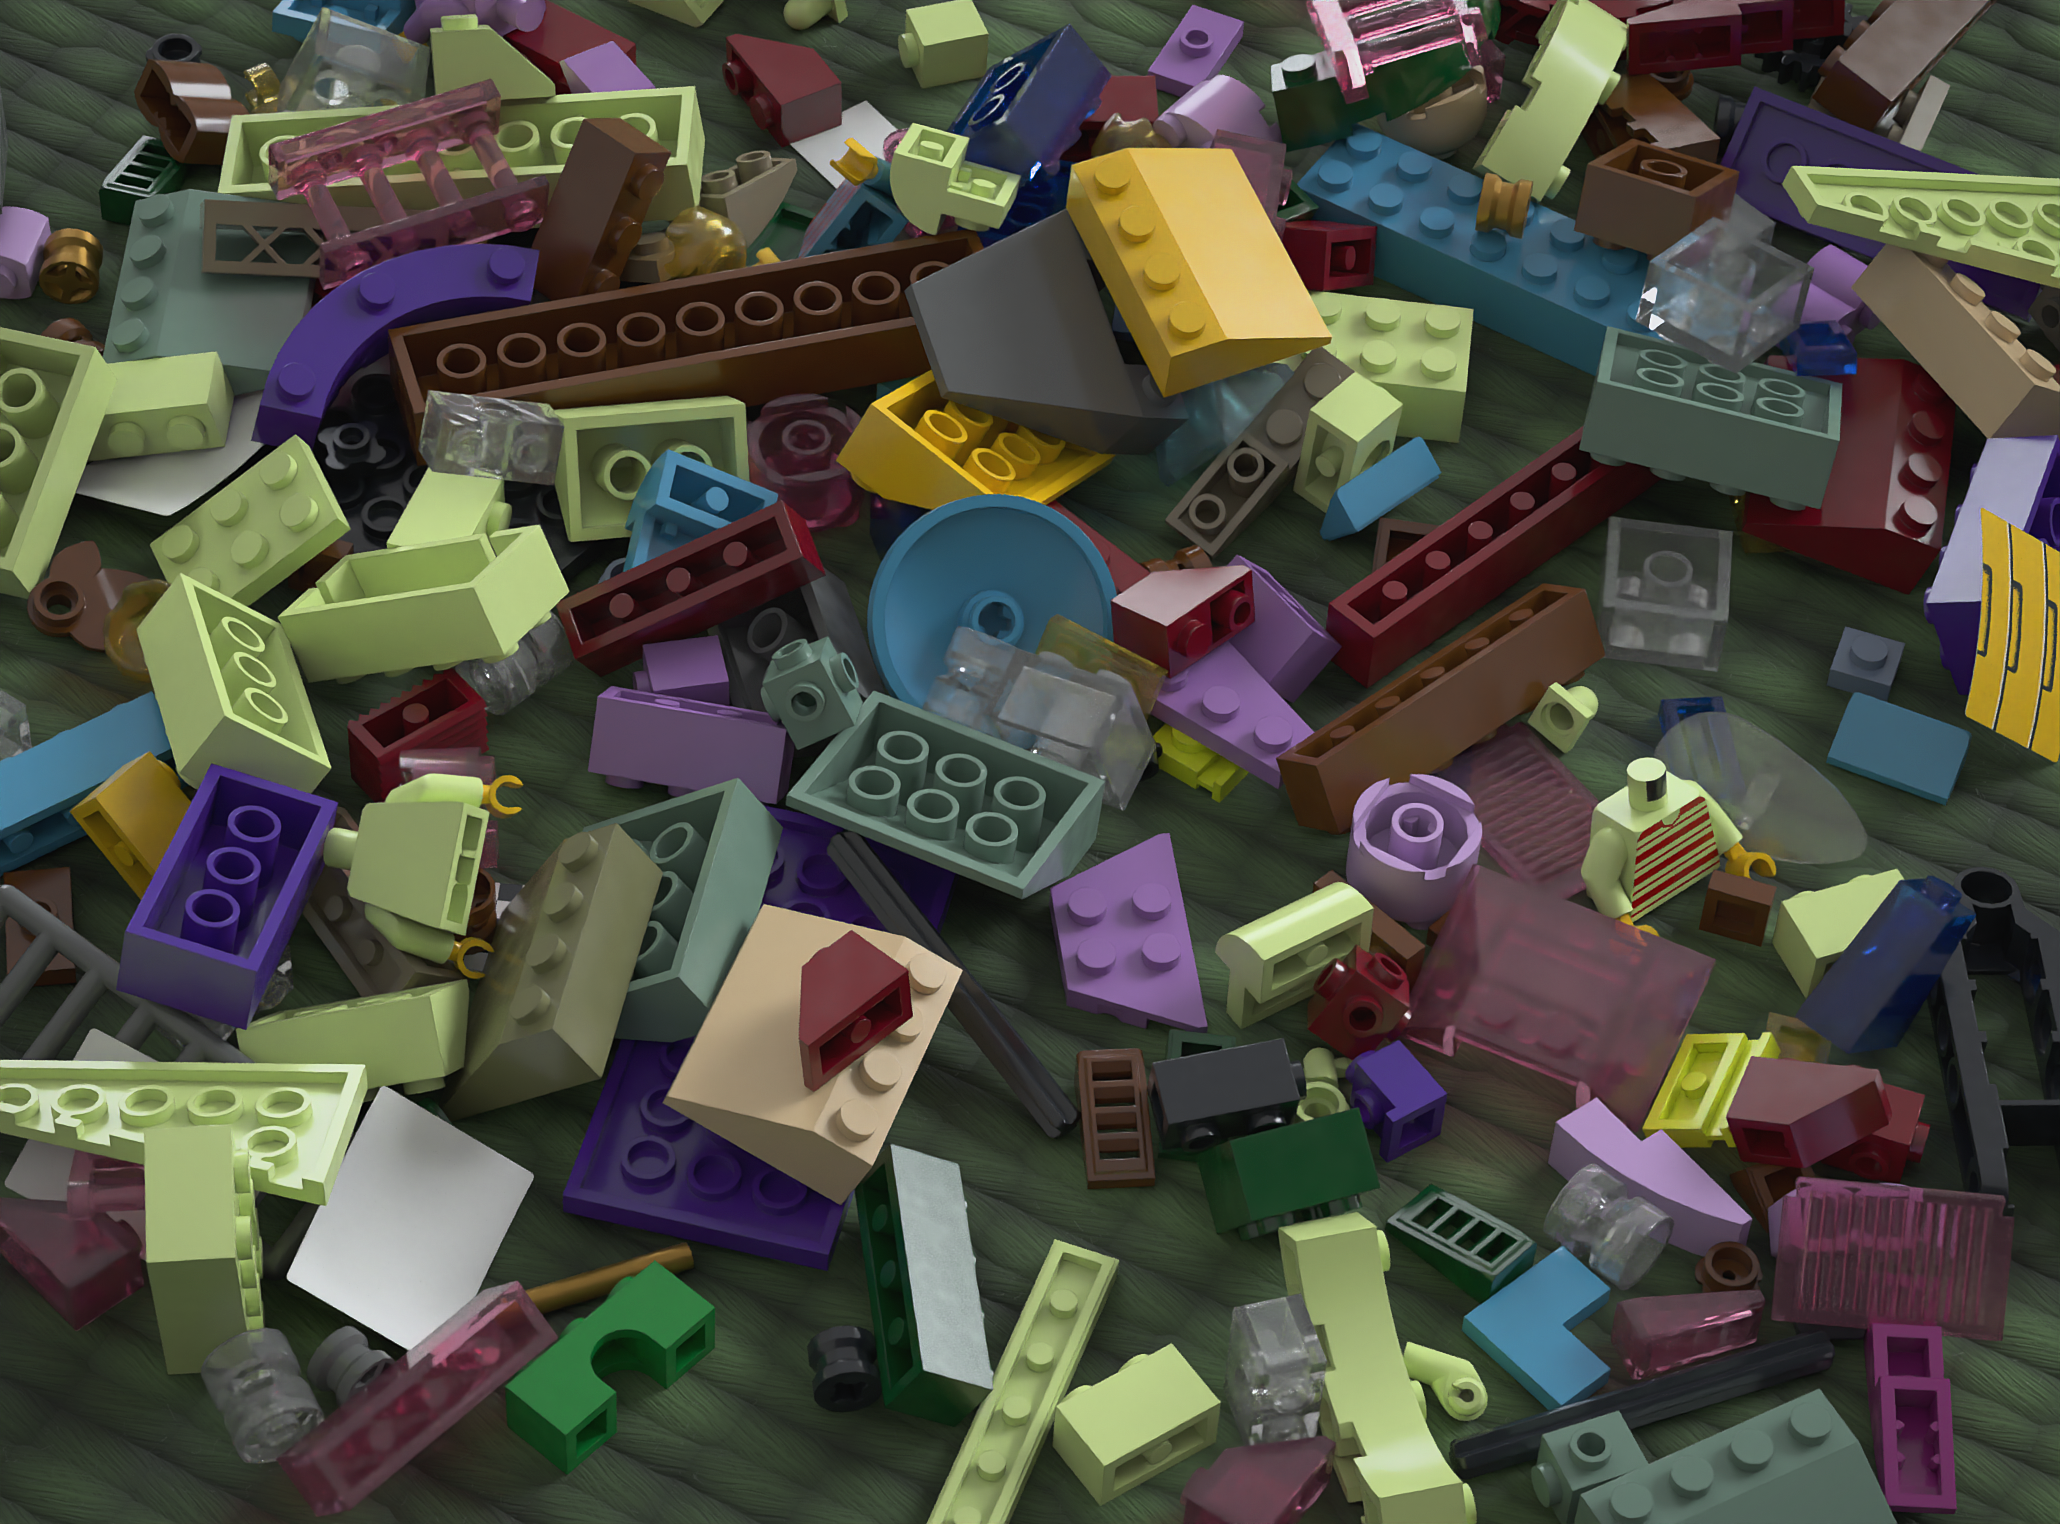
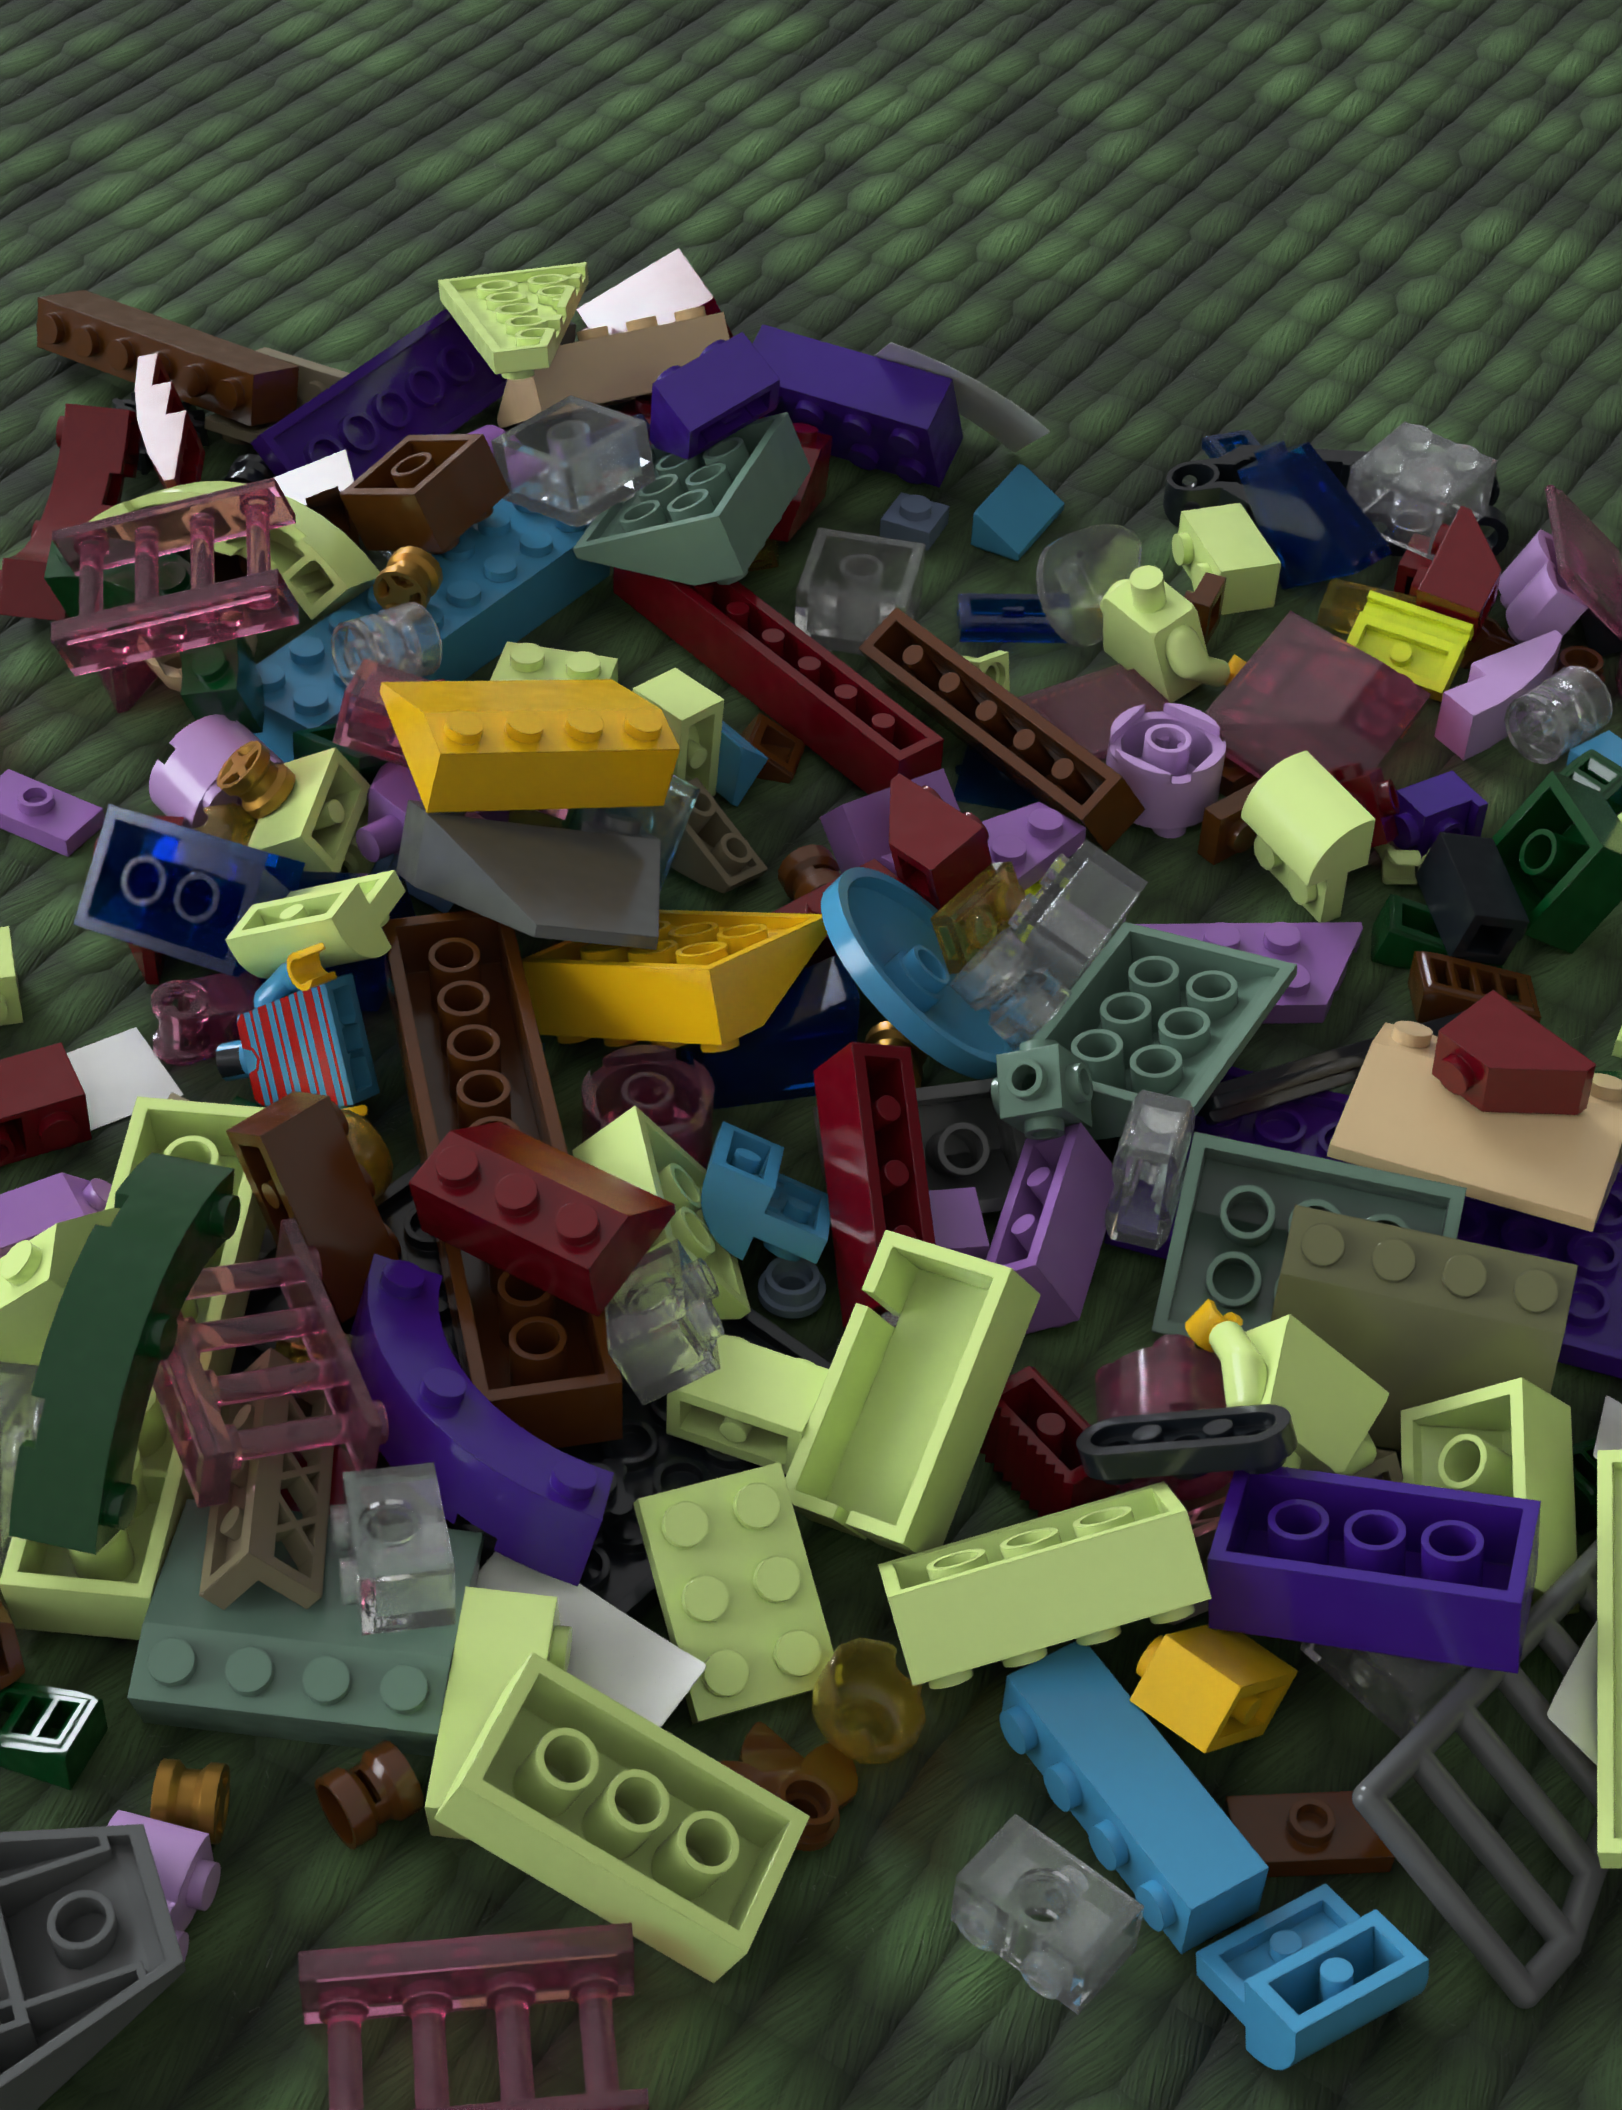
camera: 85 degrees left, 5 degrees down
none -> dark green brick [9,1152,240,1555]
none -> pearl gold wheel [217,741,295,819]
none -> clear brick [330,1462,456,1636]
none -> clear wheel [331,601,442,696]
none -> dark red slope [409,1122,676,1317]
none -> dark purple slope [650,332,780,460]
none -> black plate [1076,1404,1298,1485]
none -> clear brick [1105,1090,1195,1250]
none -> clear brick [1341,422,1498,561]

